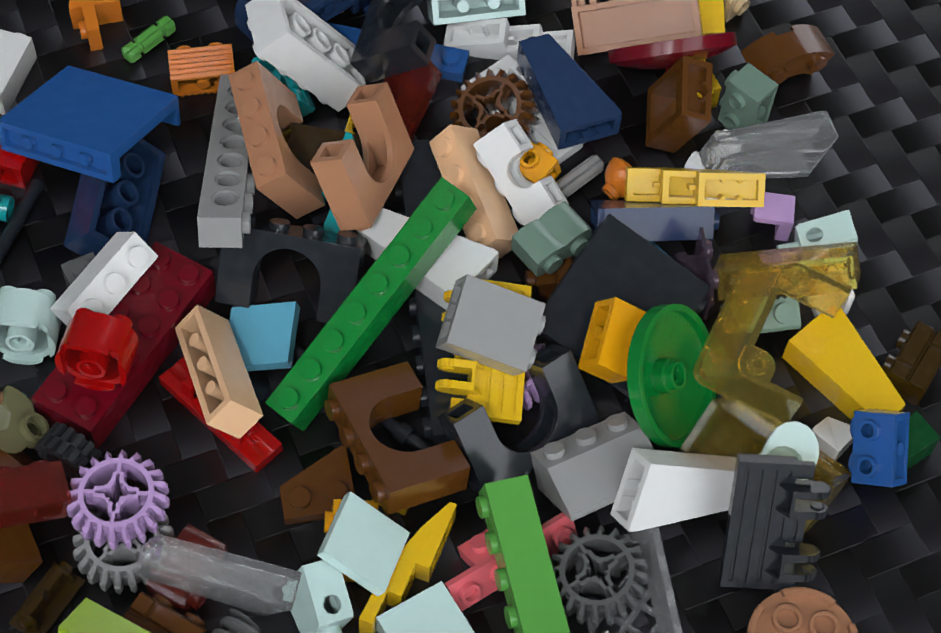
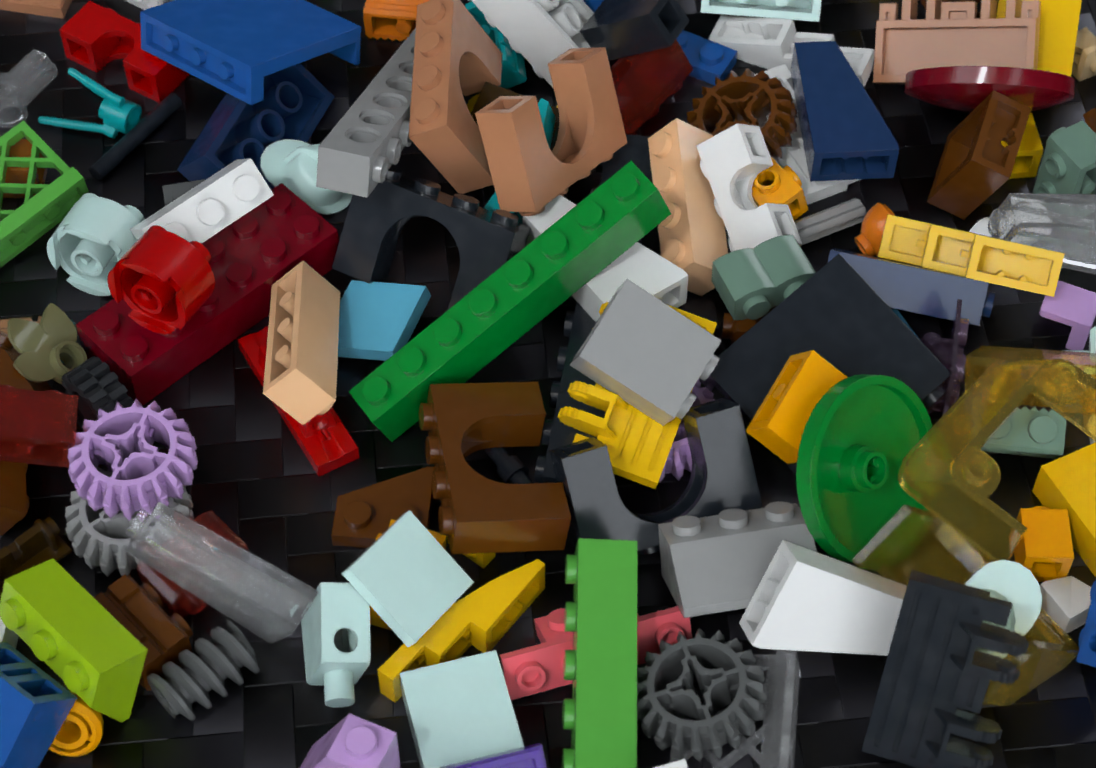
camera: 20 degrees right, 5 degrees down
none -> light aqua piece [261,139,352,215]
none -> light orange brick [1012,506,1074,582]

